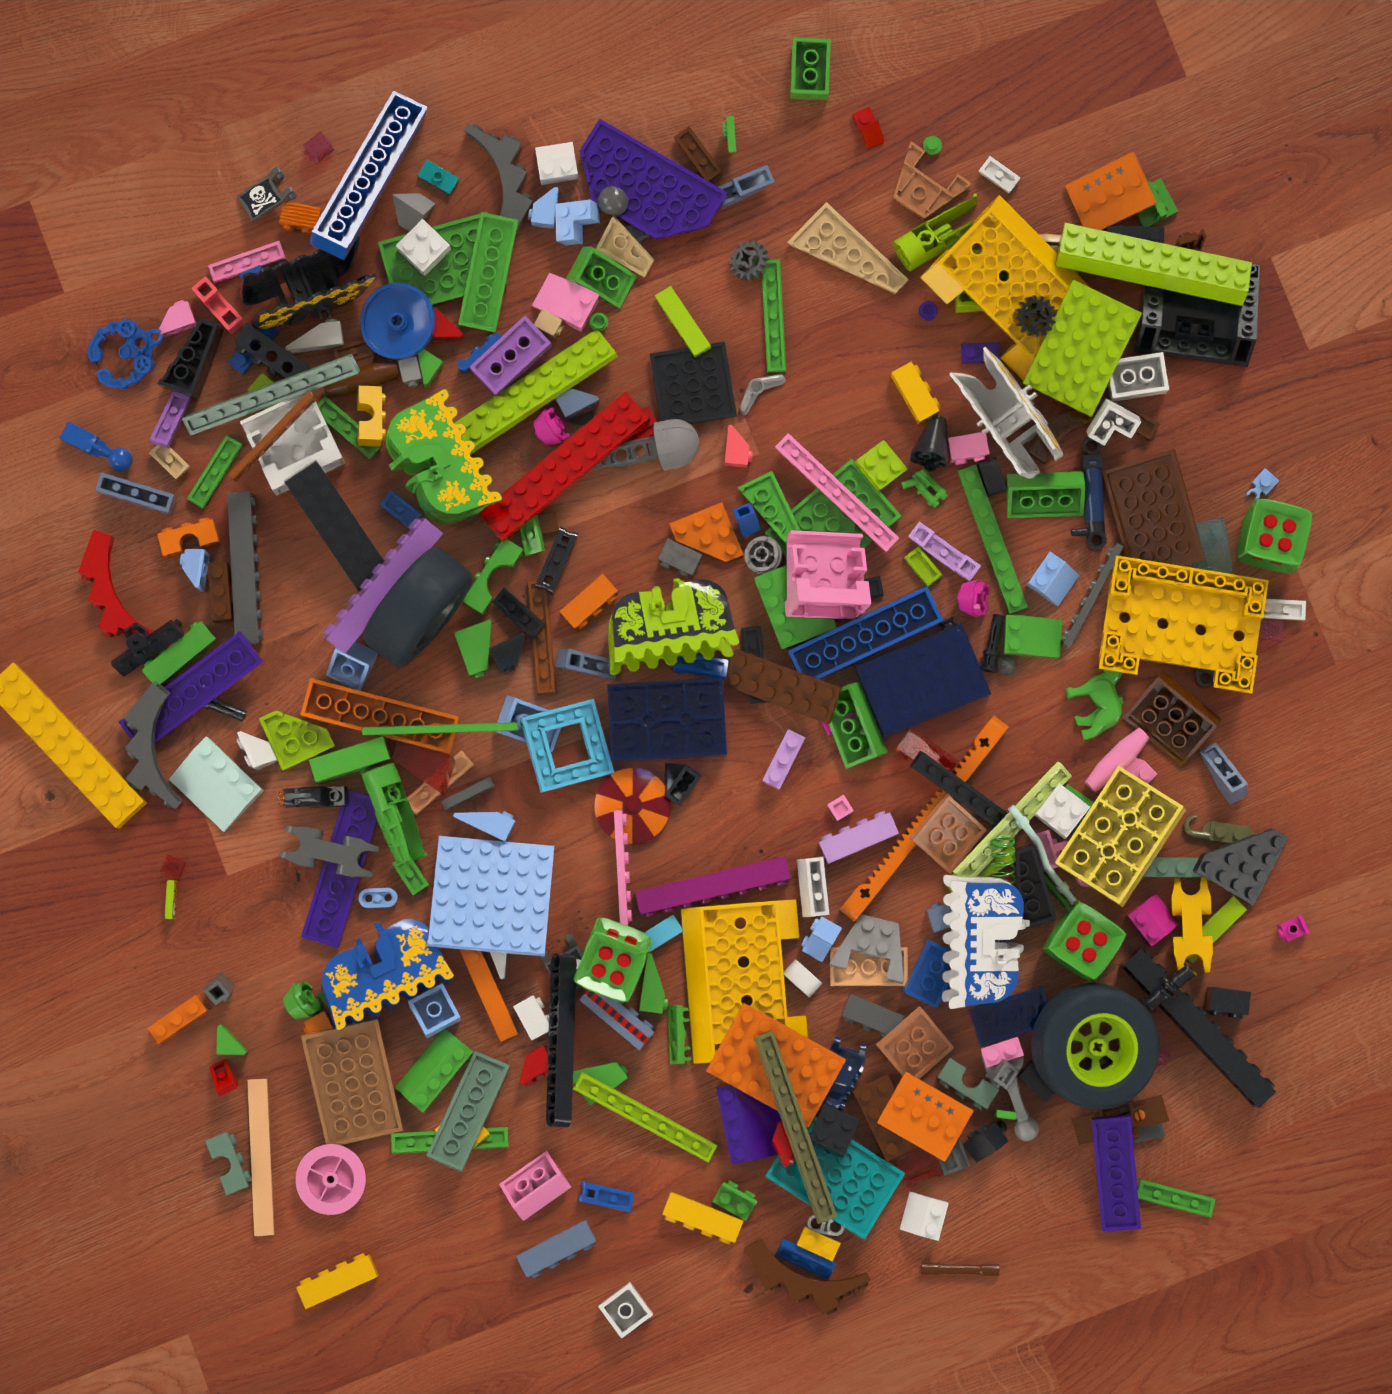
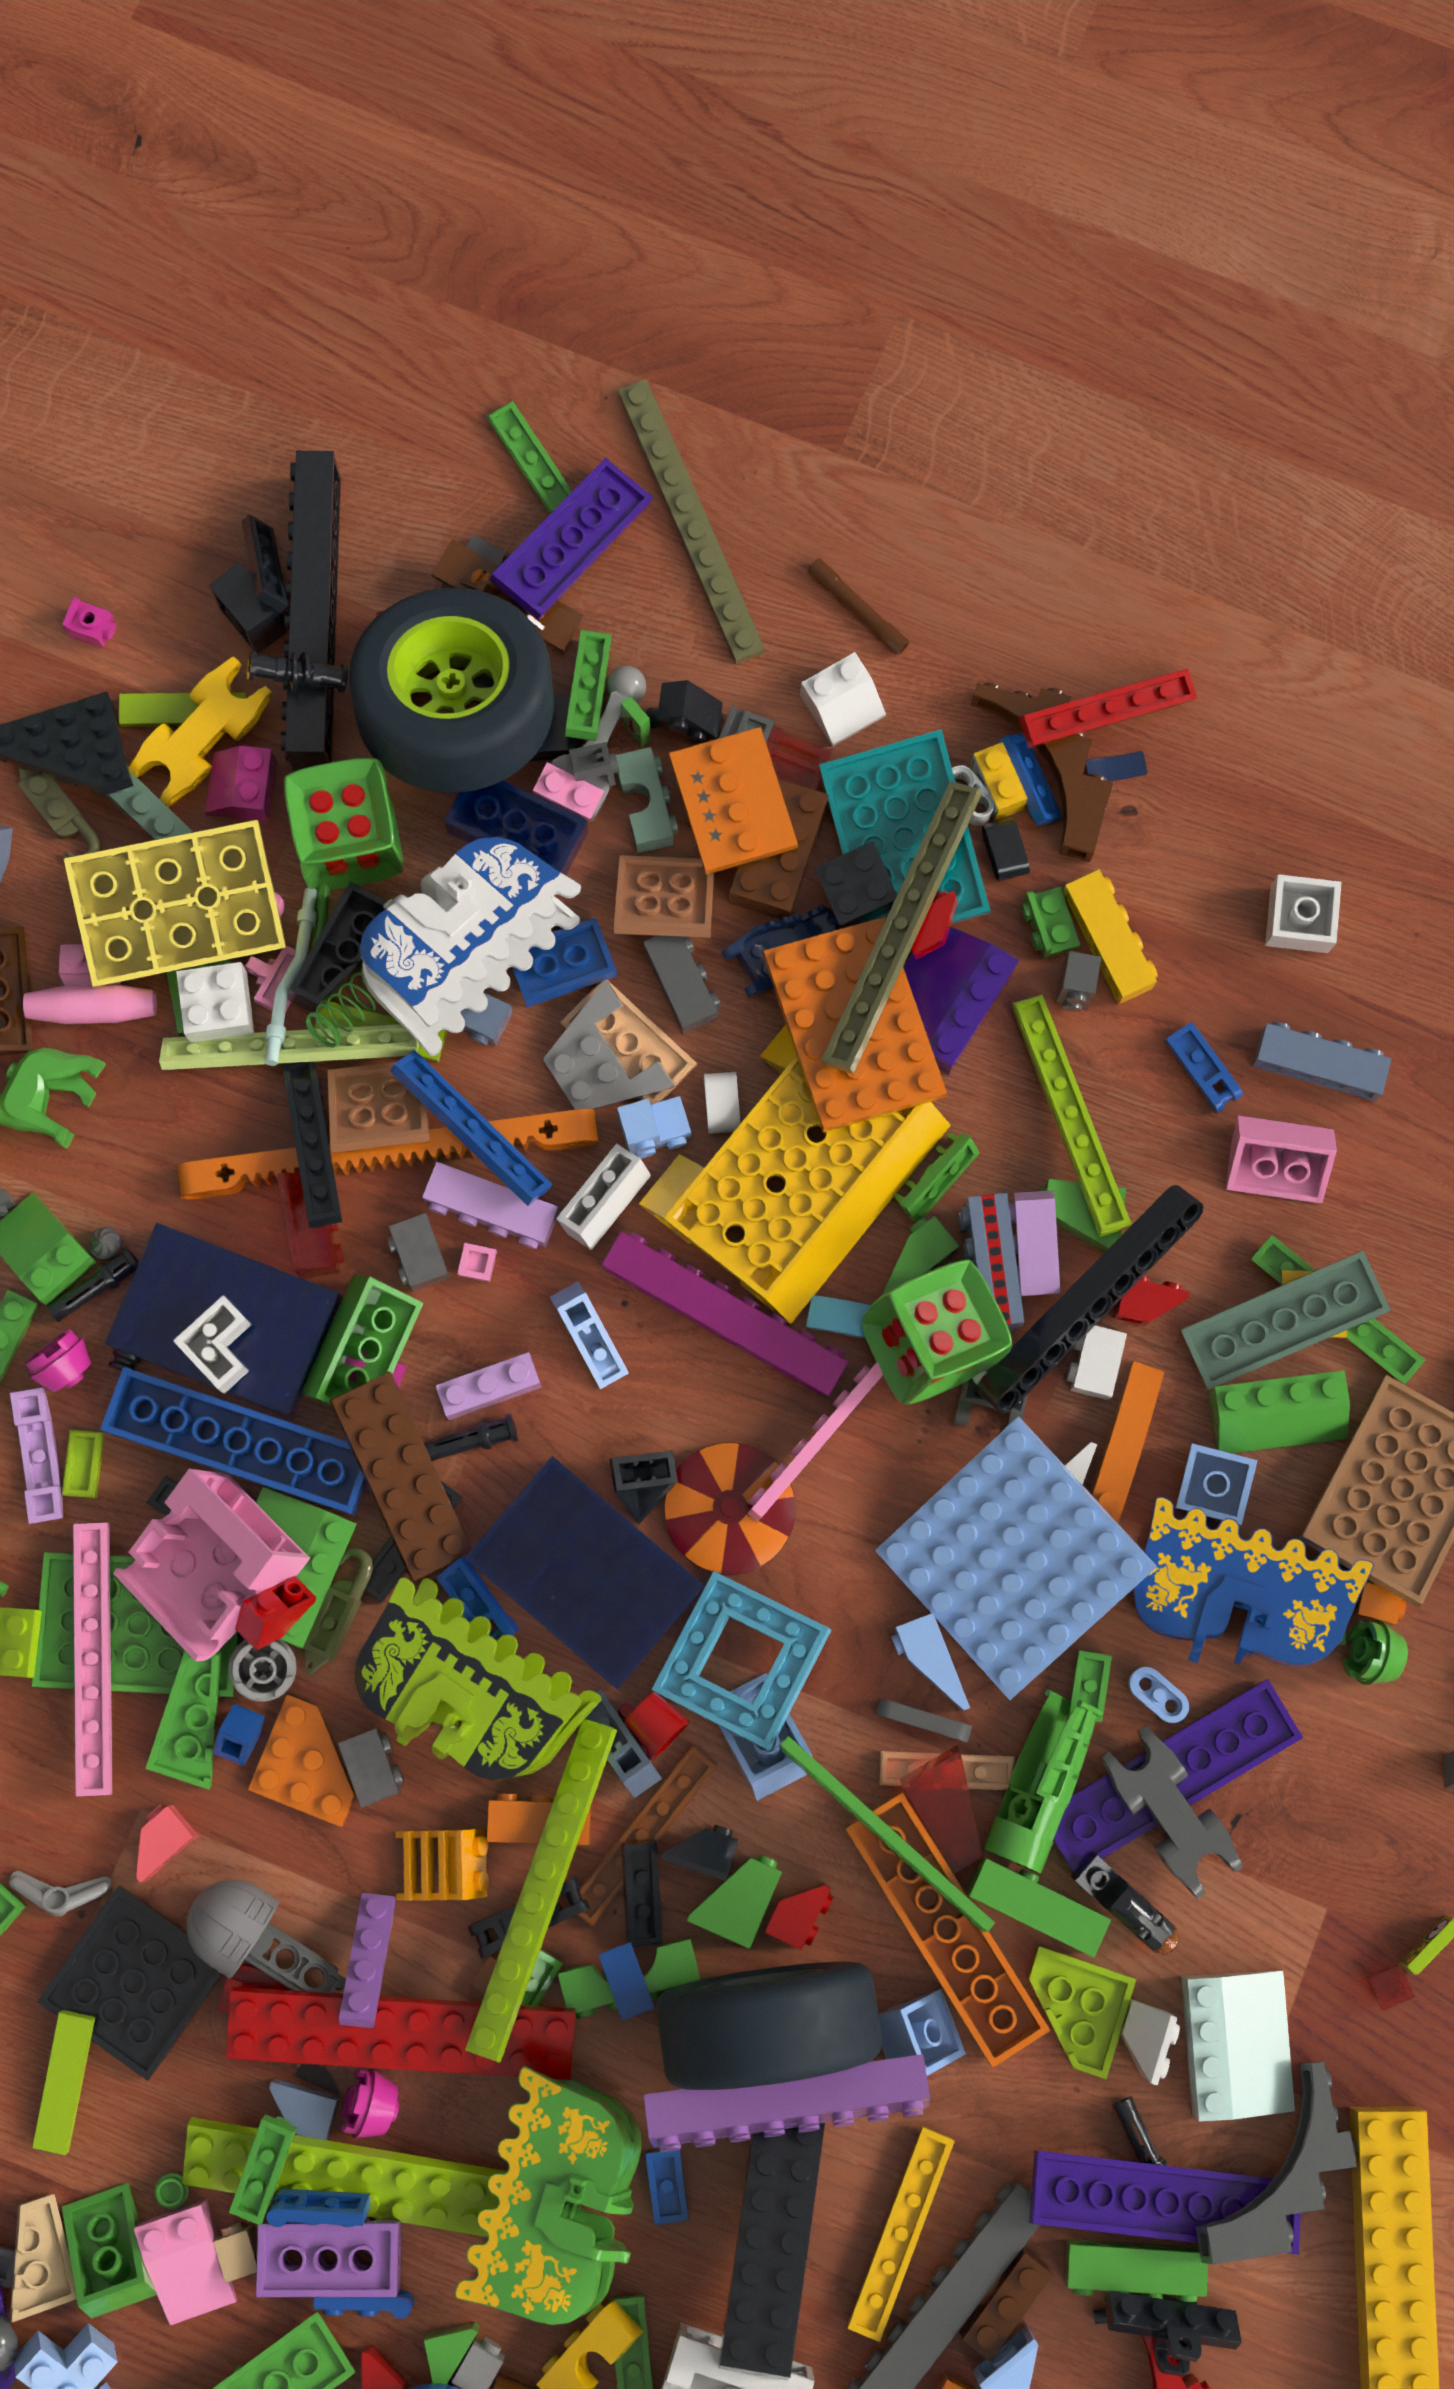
camera: 140 degrees left, 5 degrees down
none -> white brick [173,1295,252,1394]
none -> bright green plate [229,2114,297,2226]
none -> red slope [235,1576,316,1650]
none -> black tile [242,514,288,613]
none -> blue plate [266,2189,370,2227]
none -> olive plate [303,1548,373,1675]
none -> medium lavender plate [339,1893,396,2028]
none -> flat silver brick [386,1213,450,1292]
none -> blue plate [390,1050,552,1206]
none -> light orange plate [395,1828,489,1901]
none -> black pin [424,1413,519,1461]
none -> lime plate [465,1719,617,2063]
none -> light blue slope [549,1281,629,1389]
none -> bright green plate [565,630,612,741]
none -> blue tile [598,1941,655,2021]
none -> olive plate [618,379,765,664]
none -> red hat [618,1692,690,1761]
none -> red slope [764,1883,834,1950]
none -> yellow plate [847,2126,955,2342]
none -> black beam [982,817,1030,882]
none -> lavender brick [1009,1190,1060,1296]
none -> red plate [1019,668,1197,748]
none -> dark grey brick [1055,951,1101,1012]
none -> dark blue sticker [1086,751,1148,782]

